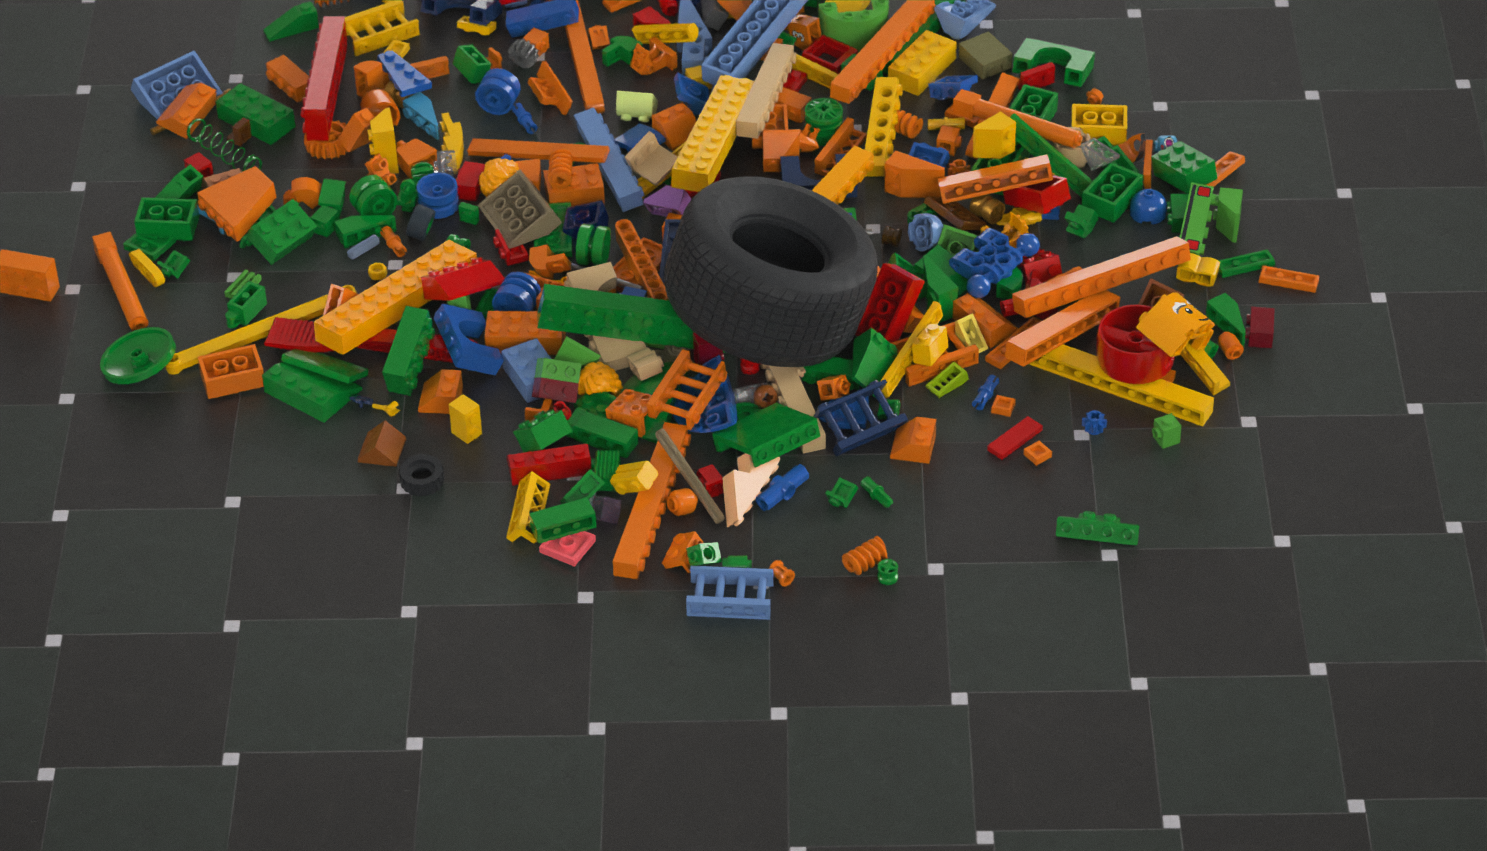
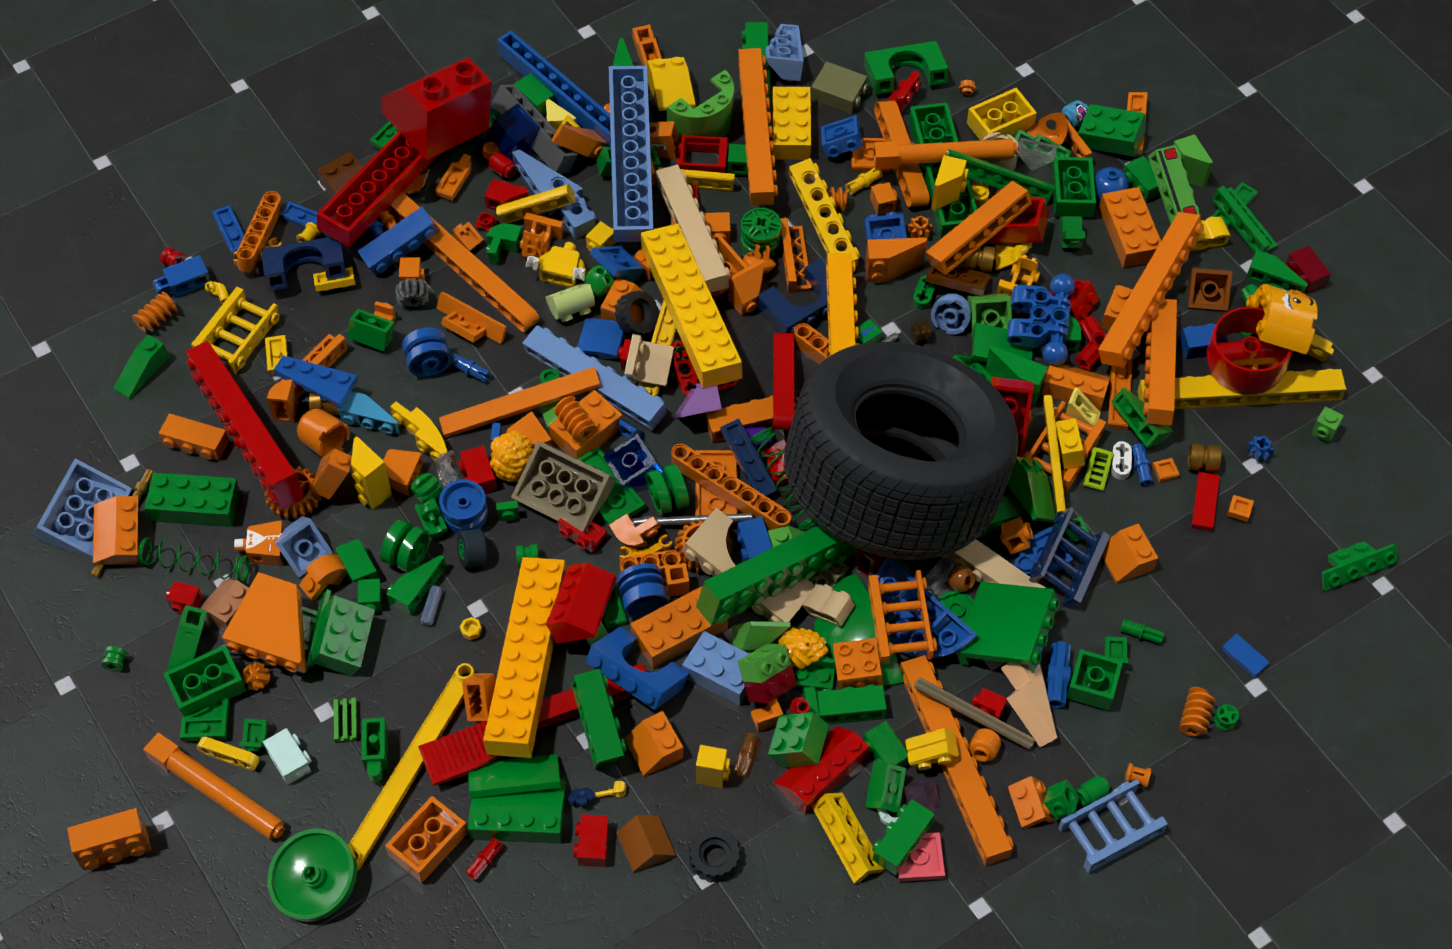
camera: 35 degrees left, 15 degrees up
reddish brown bracket [226,117,252,146] -> none
orange hips [365,154,397,187] -> none
orange pin [380,226,407,257] -> none
orange tile [1259,266,1319,293] -> none
none -> green wheel [101,646,127,672]
none -> orange torso [234,521,284,566]
none -> orange gear [242,662,270,691]
none -> light aqua brick [263,728,312,785]
none -> medium blue slope [275,516,333,578]
none -> red axle [465,838,503,880]
none -> red plate [475,212,497,232]
none -> yellow torso [526,242,587,288]
none -> red brick [573,814,609,867]
none -> green helmet [584,265,615,297]
none -> black tyre [615,290,659,336]
none -> blue slope [618,419,644,443]
none -> clear orange axle [733,733,759,776]
none -> green brick [1066,649,1123,711]
none -> orange brick [1099,187,1161,268]
none -> green slope [1111,388,1173,448]
none -> white beam [1111,441,1132,480]
none -> pearl gold wheel [1187,443,1221,472]
none -> green fence [1212,186,1278,253]
none -> blue tile [1221,634,1270,678]

